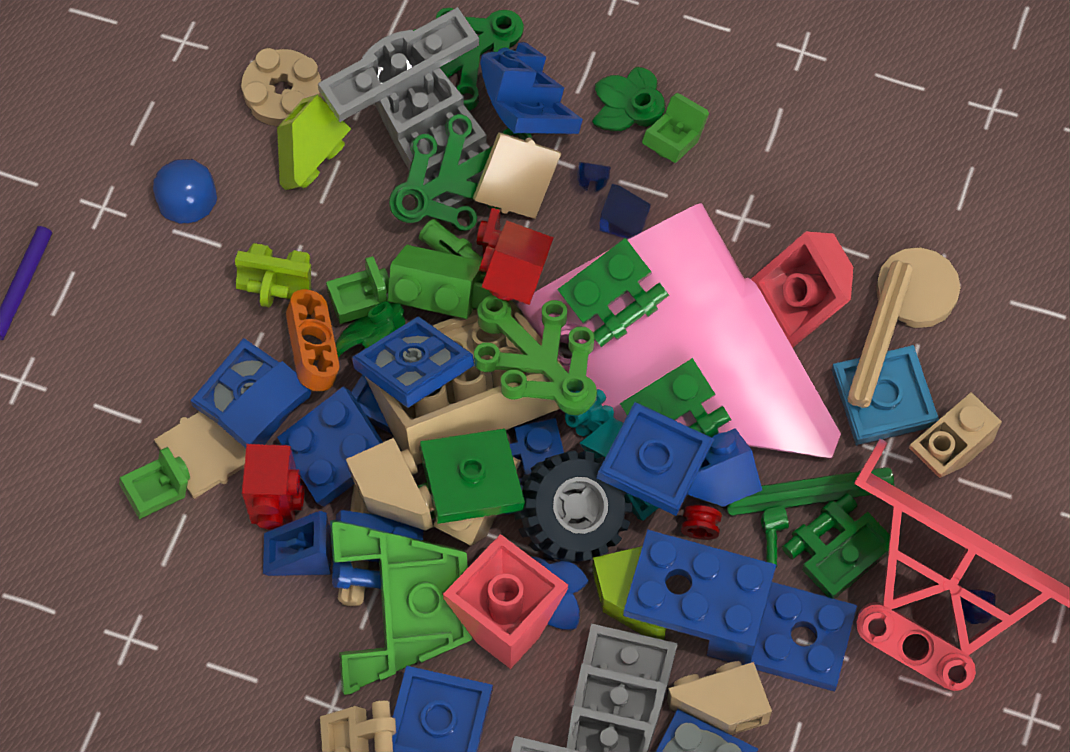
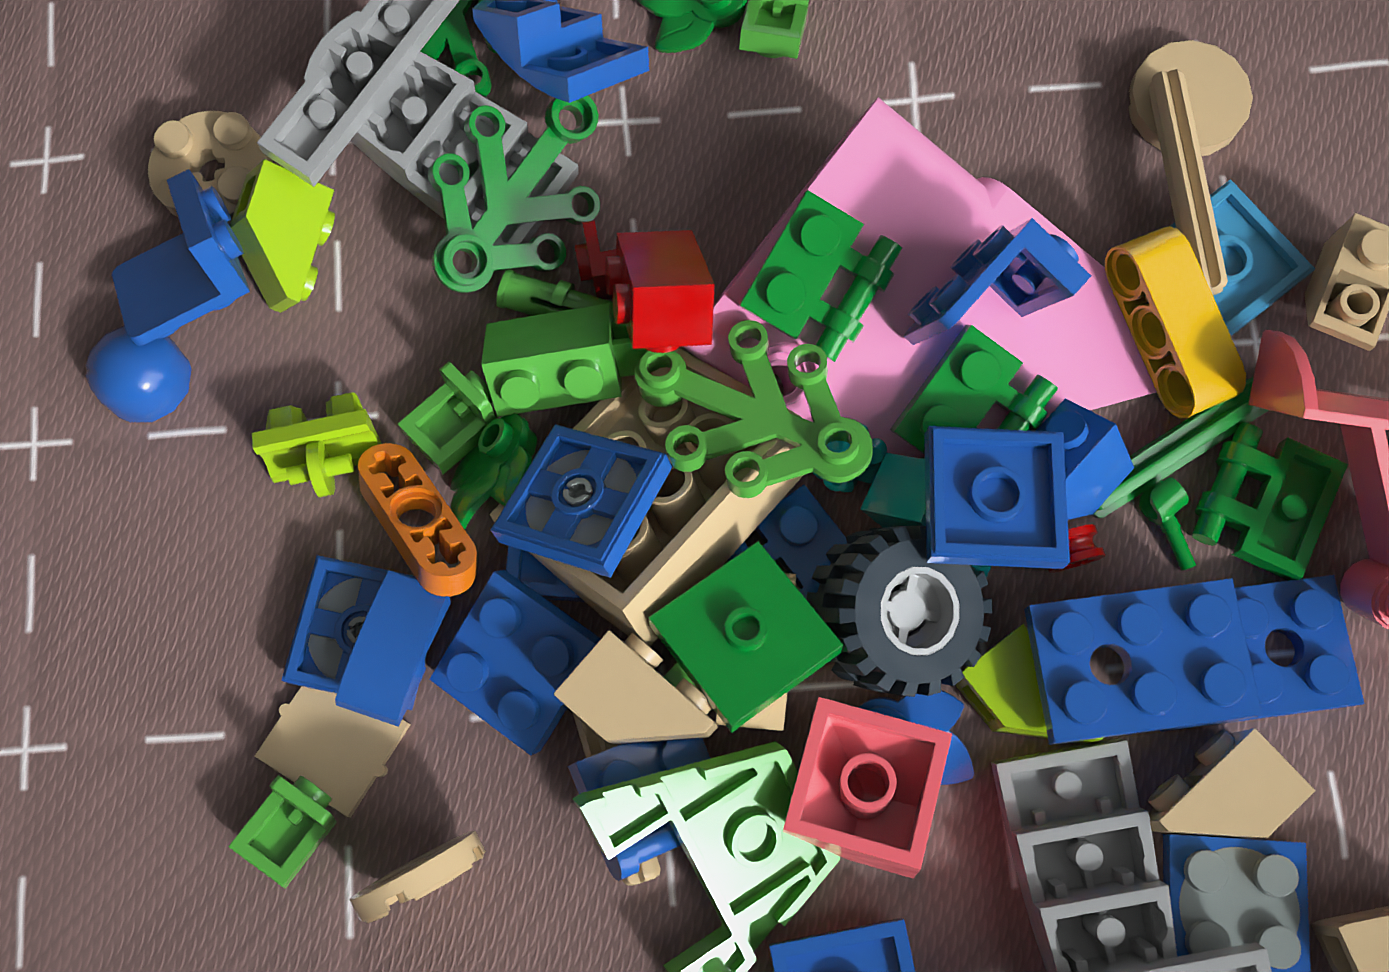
camera: 20 degrees left, 10 degrees up
red brick [242,444,304,530] -> none
blue slope [263,511,331,576] -> none
tan piece [473,132,561,219] -> none
clear blue hinge [577,162,611,192] -> none
clear blue slope [600,184,651,239] -> none
coral slope [751,231,854,348] -> none
none -> blue bracket [112,169,250,346]
none -> tan tile [349,830,486,923]
none -> blue bracket [904,218,1091,345]
none -> yellow beam [1105,226,1246,418]

